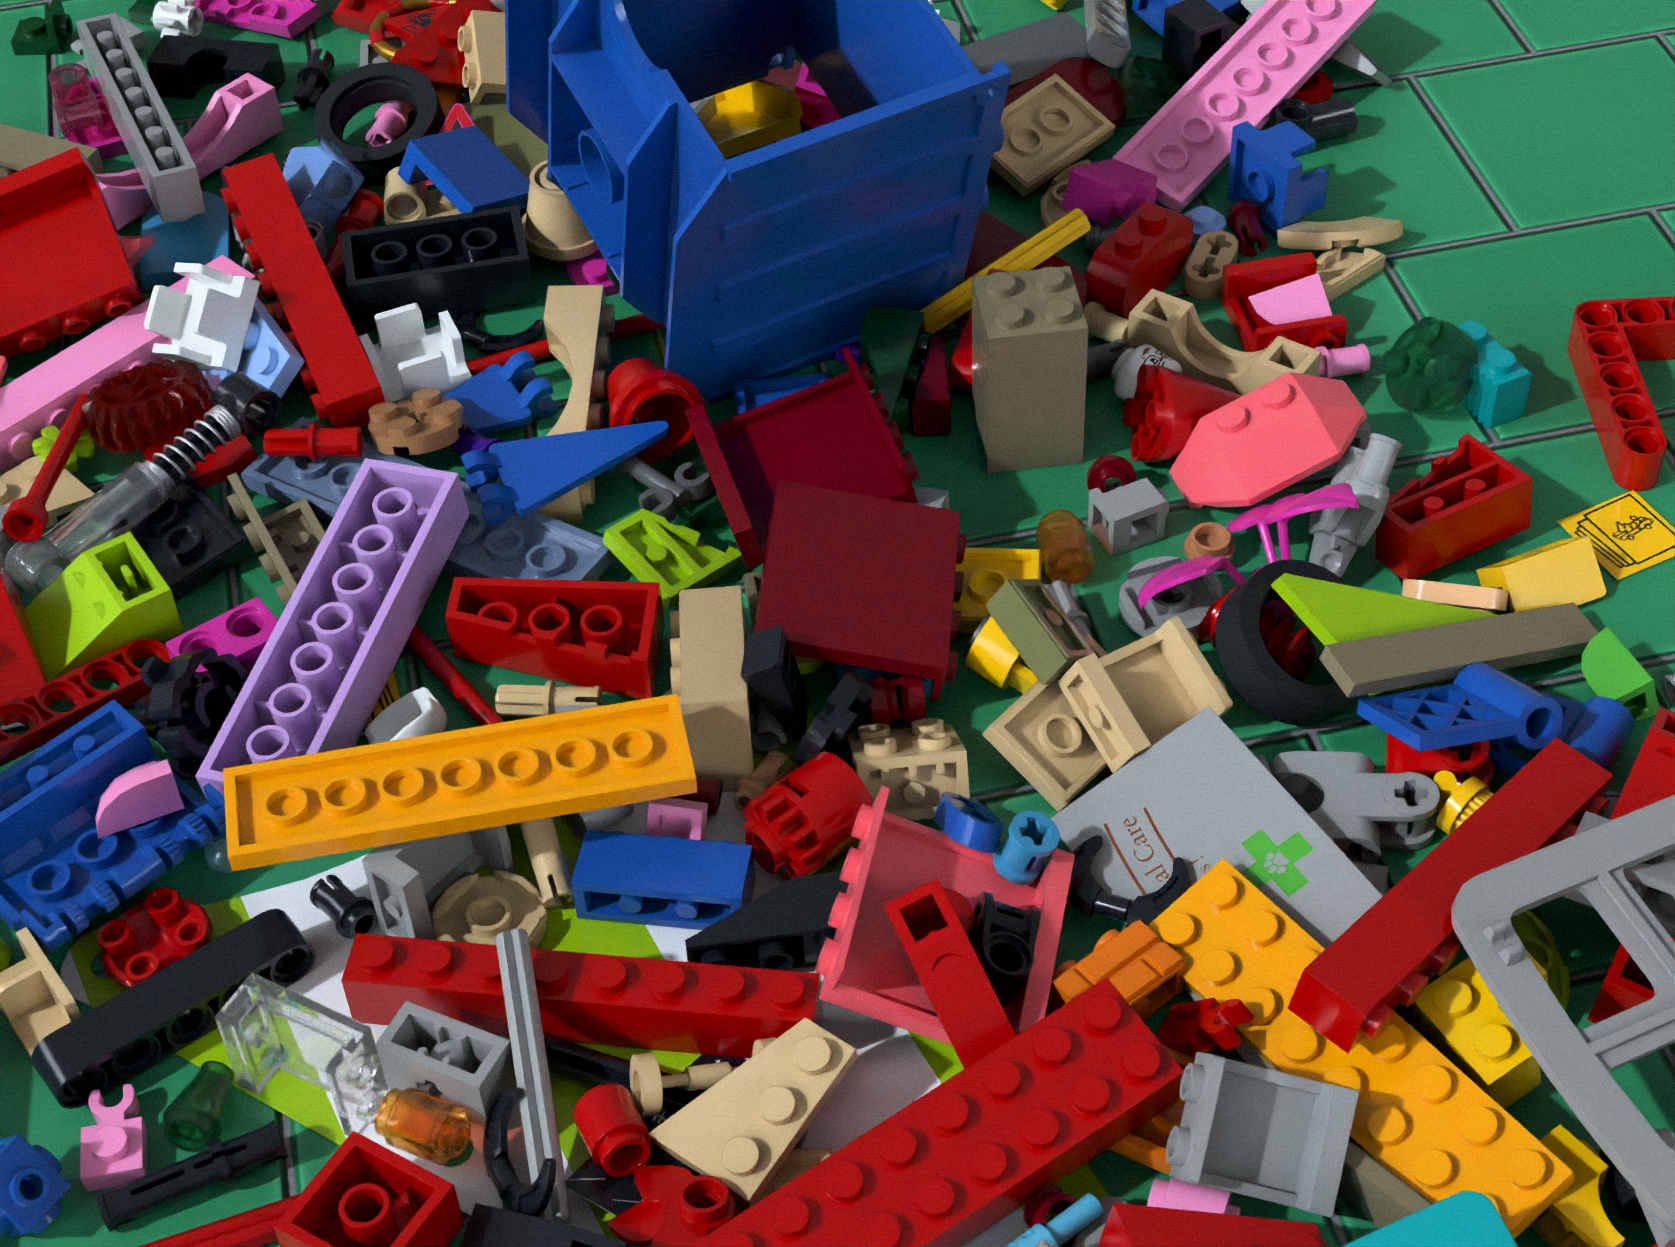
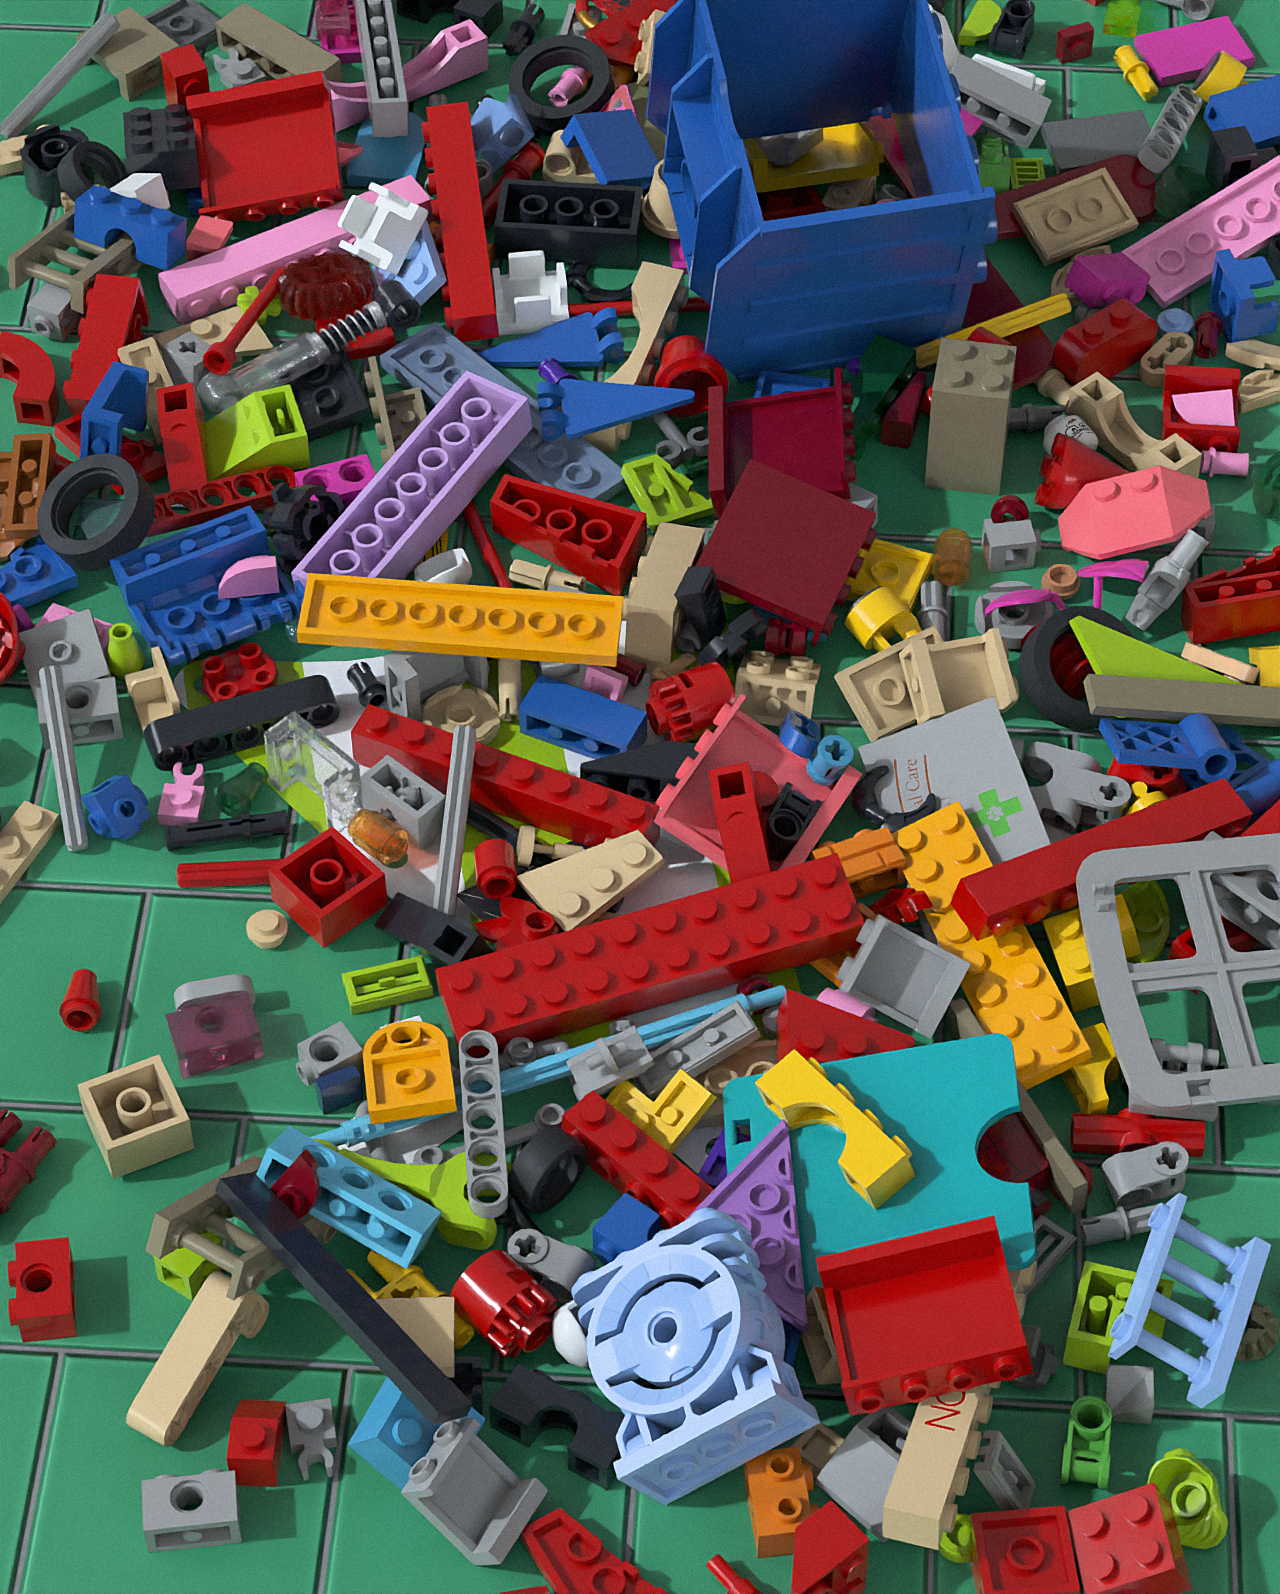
camera: 15 degrees right, 5 degrees up
red axle [263,423,363,461] -> none
medium nougat plate [368,388,467,455] -> none
black piece [483,1087,556,1217] -> none
olive slope [986,579,1094,684] -> none

